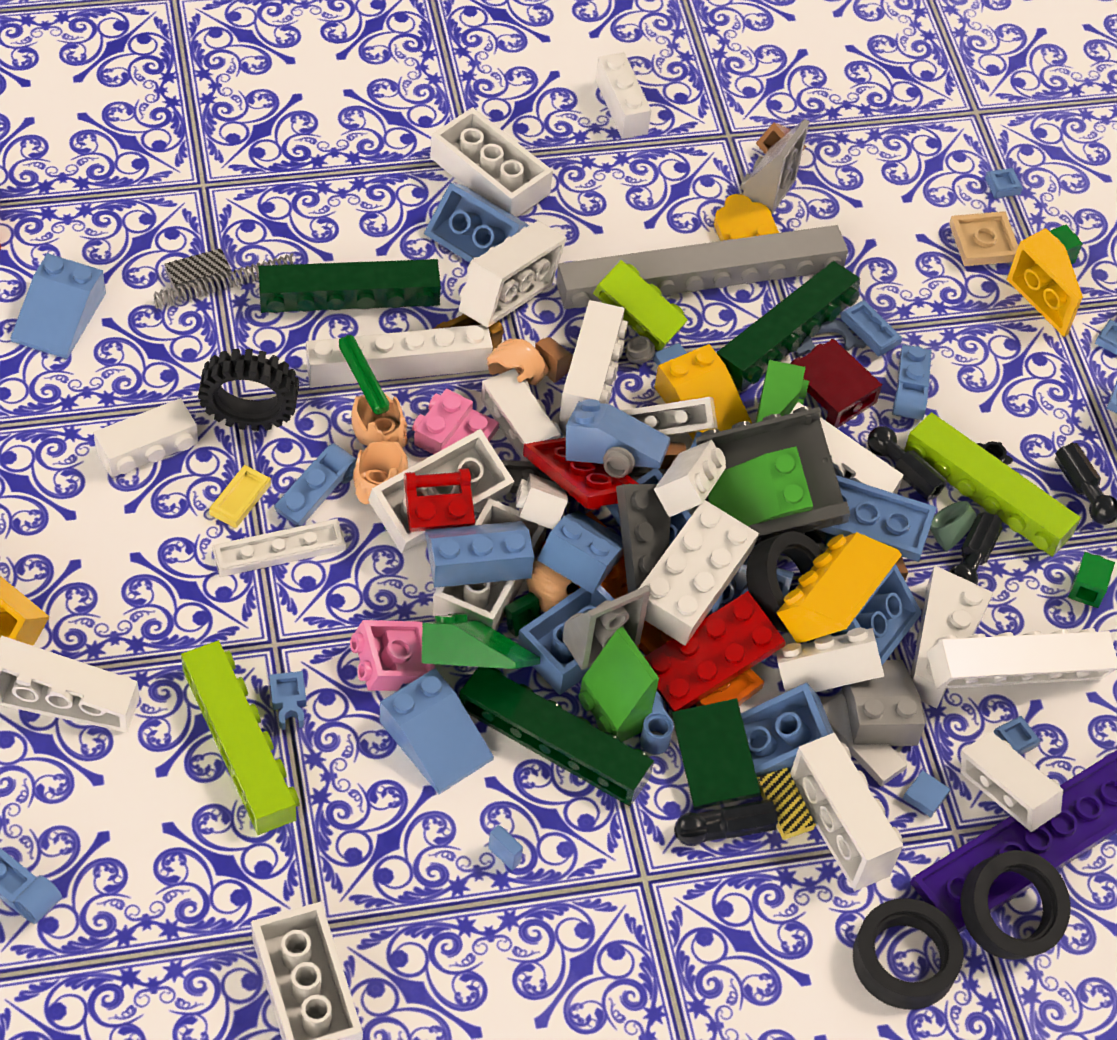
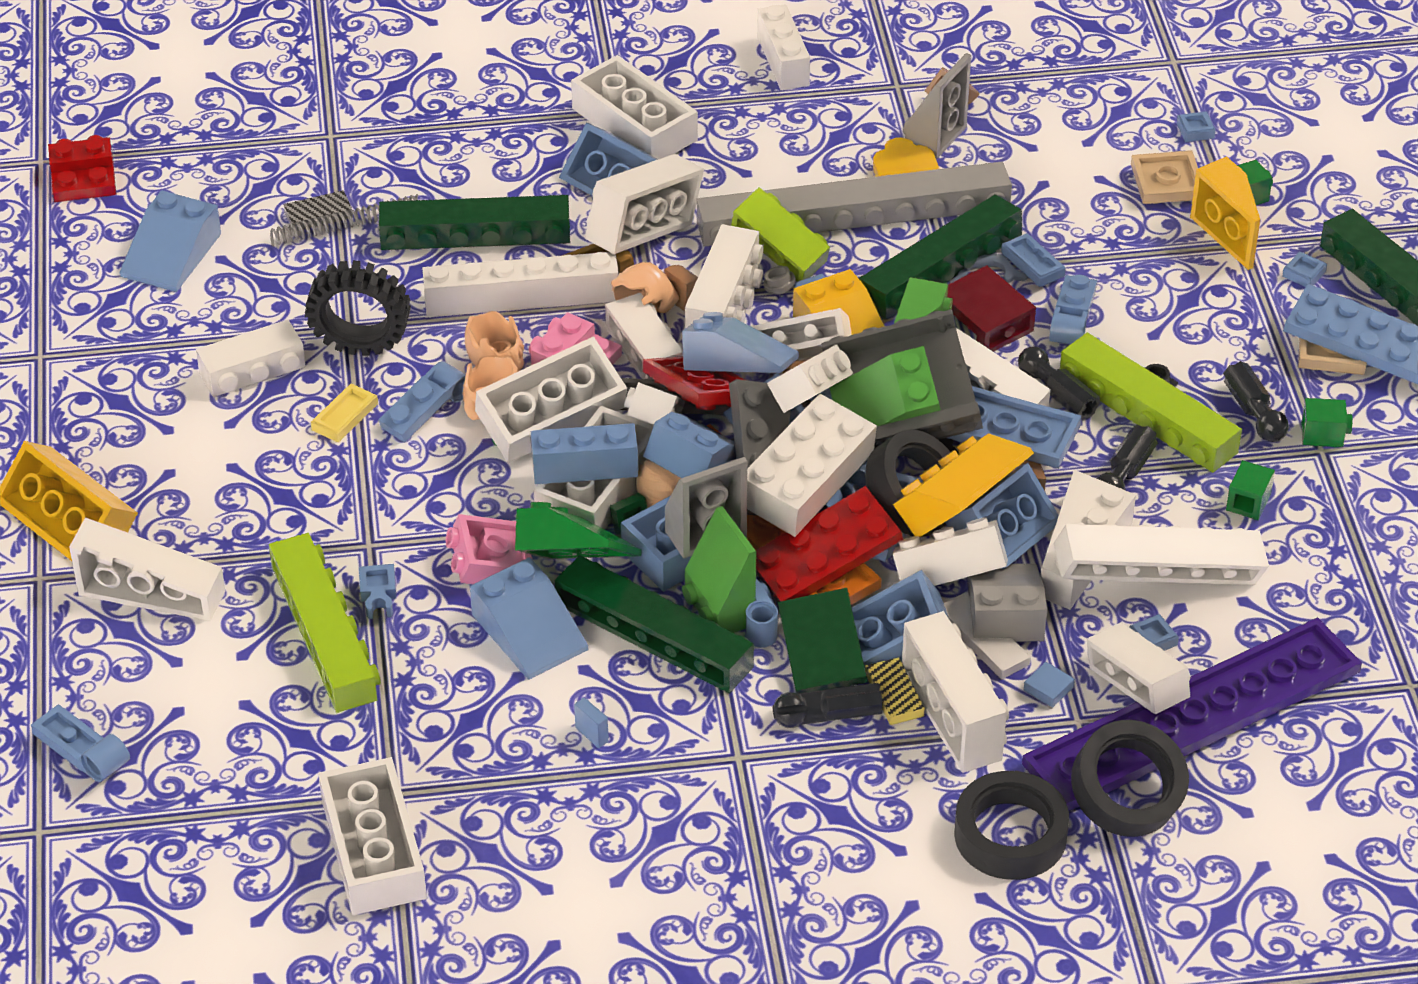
camera: 10 degrees right, 10 degrees down
white tile [212,518,346,577] -> none
green axle [339,335,389,415] -> none
red plate [404,468,476,532] -> none
light grey plate [603,447,635,478] -> none
sand green piece [930,501,976,552] -> none

